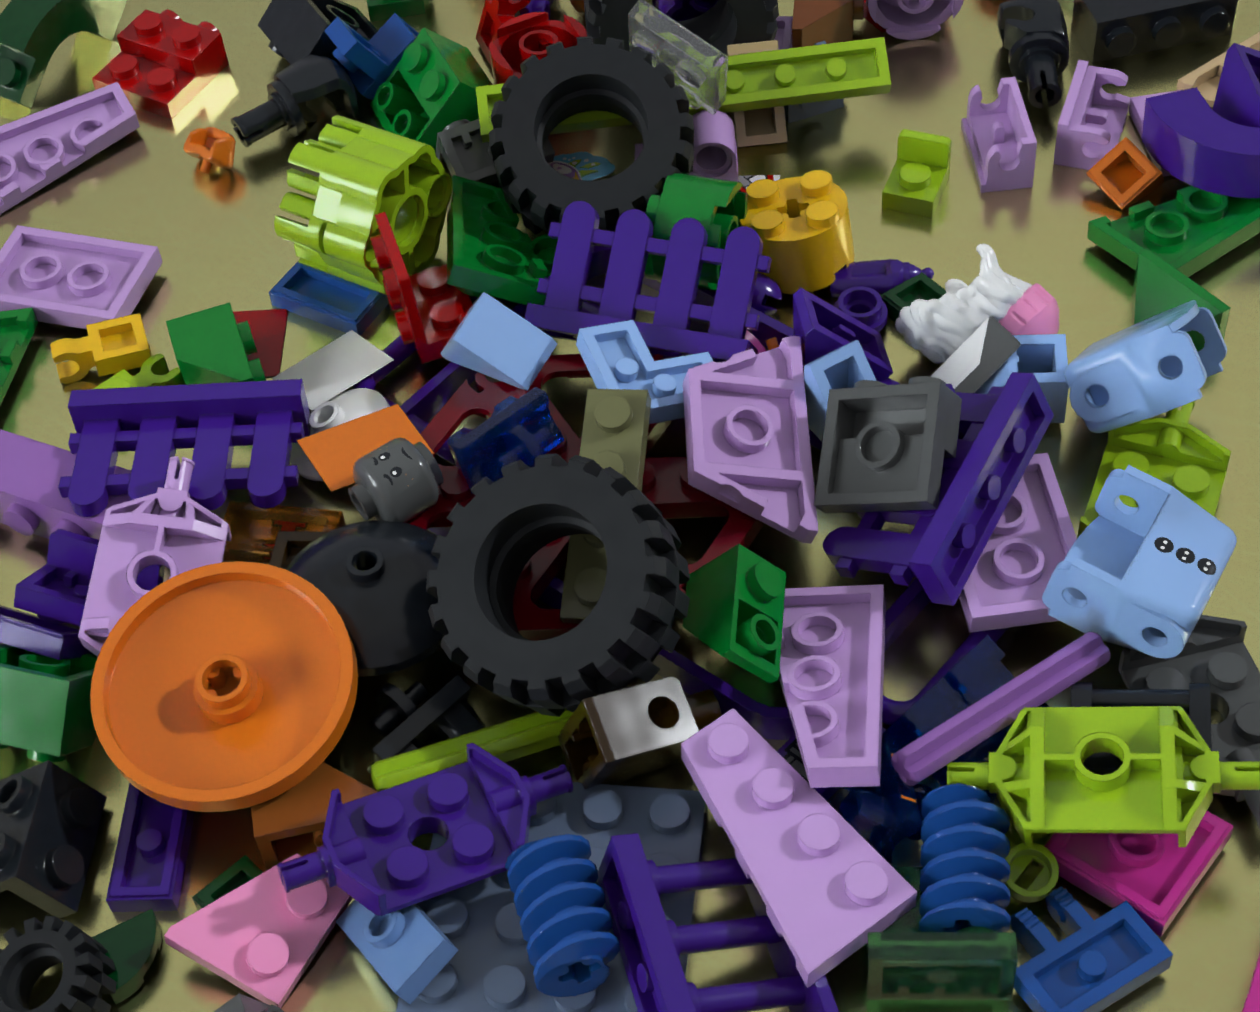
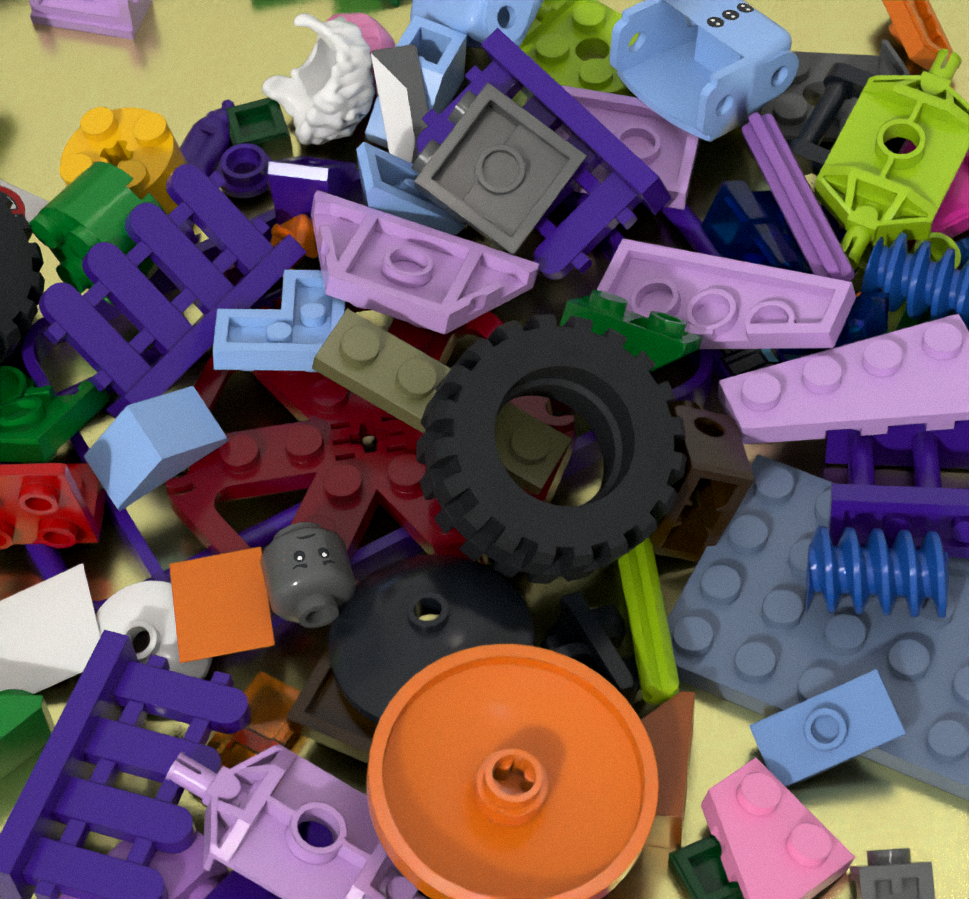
camera: 70 degrees left, 5 degrees up
dark purple plate [277,743,573,916] -> none
clear blue hips [447,387,564,496] -> none
lime bracket [882,129,952,218] -> none

